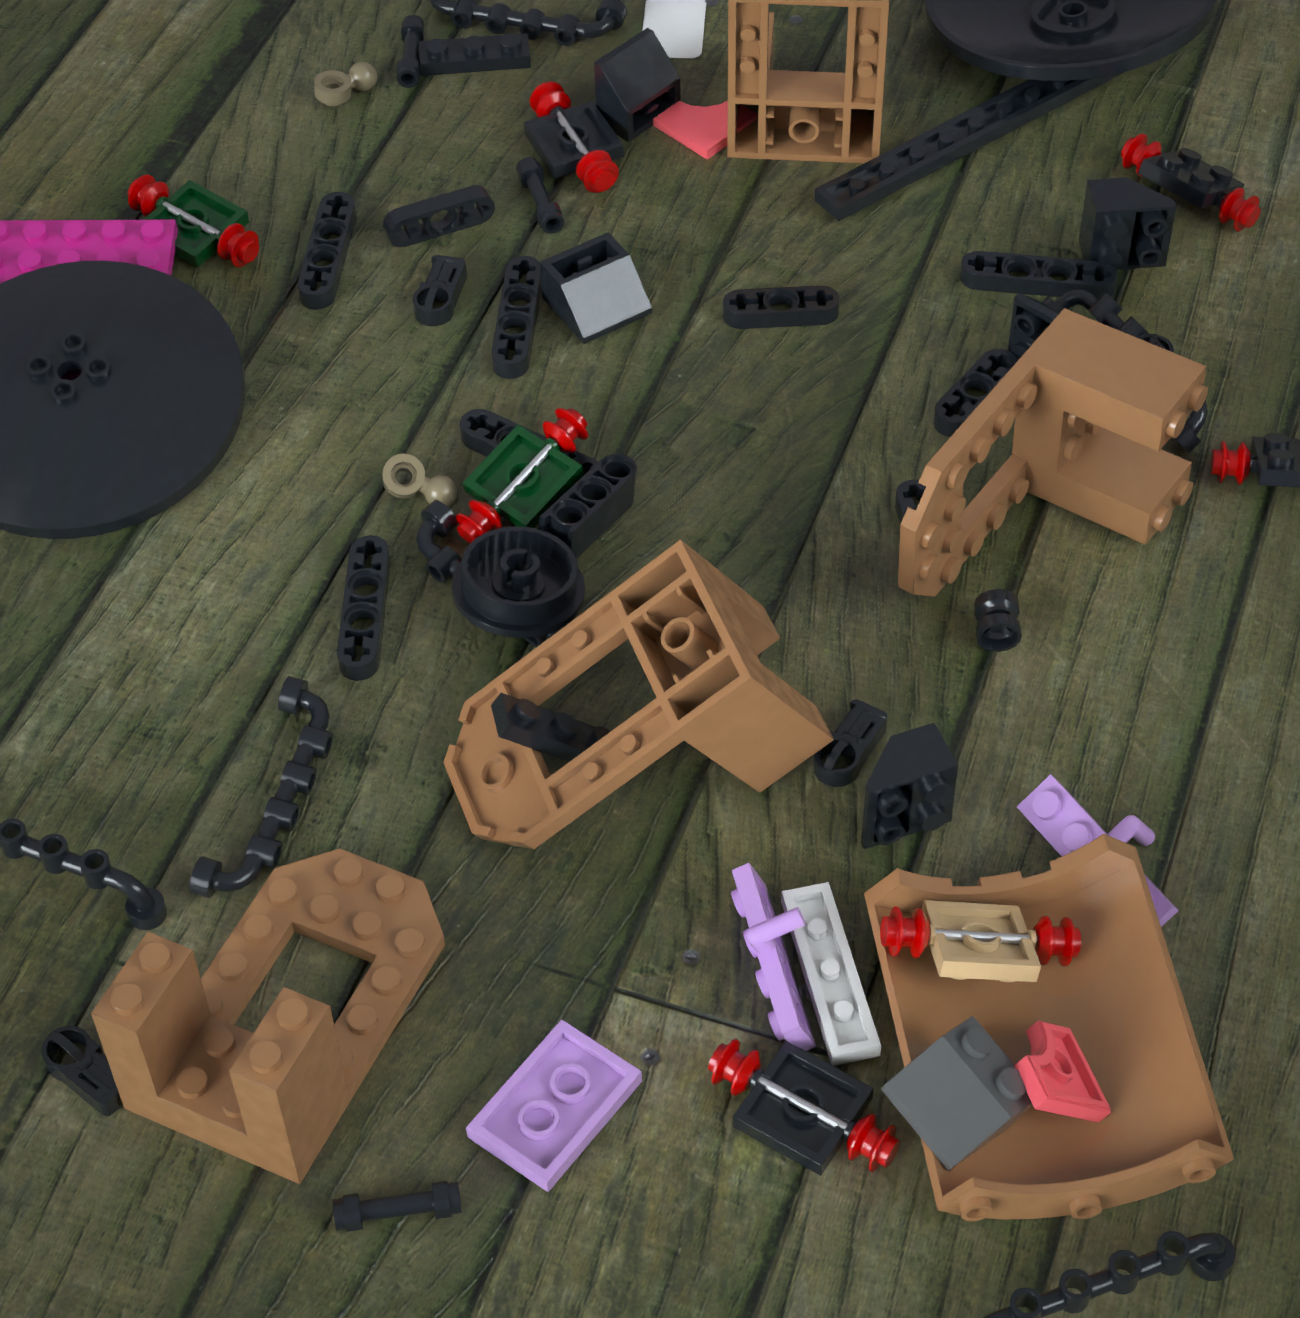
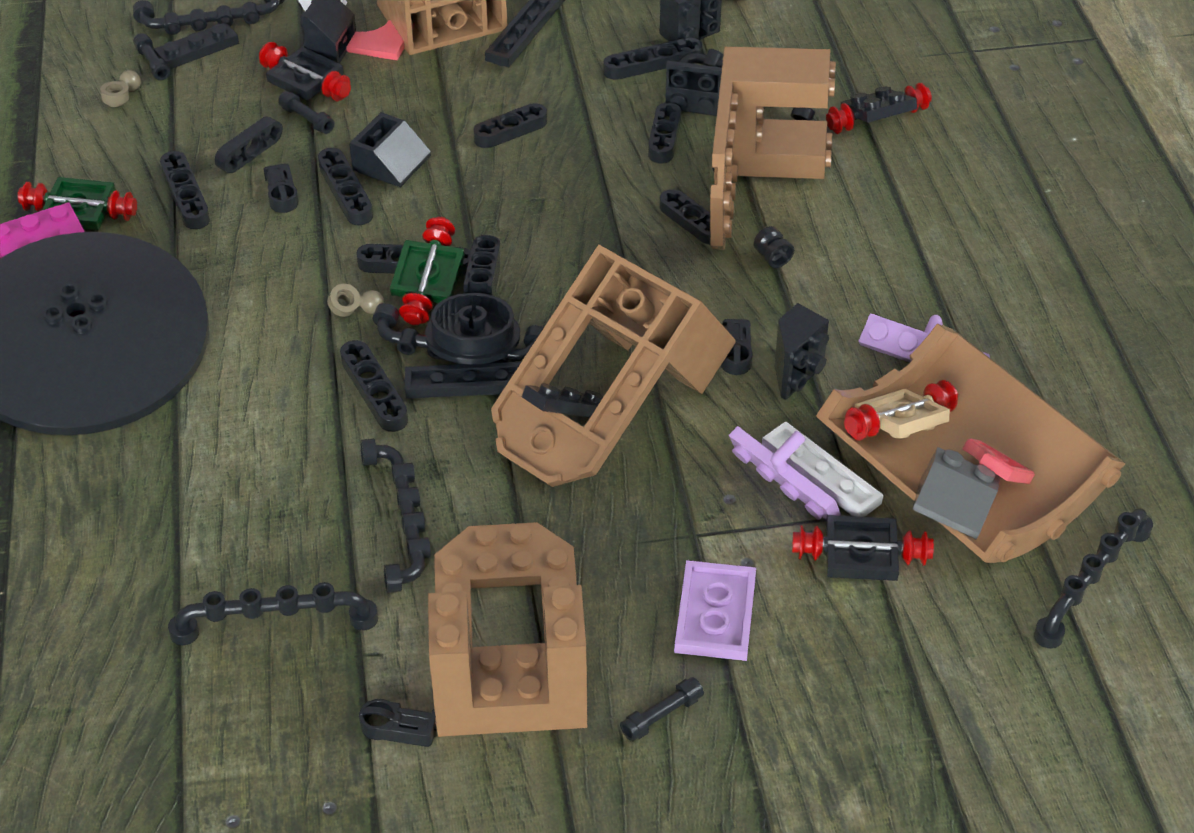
camera: 30 degrees left, 5 degrees down
none -> black plate [405,362,521,399]

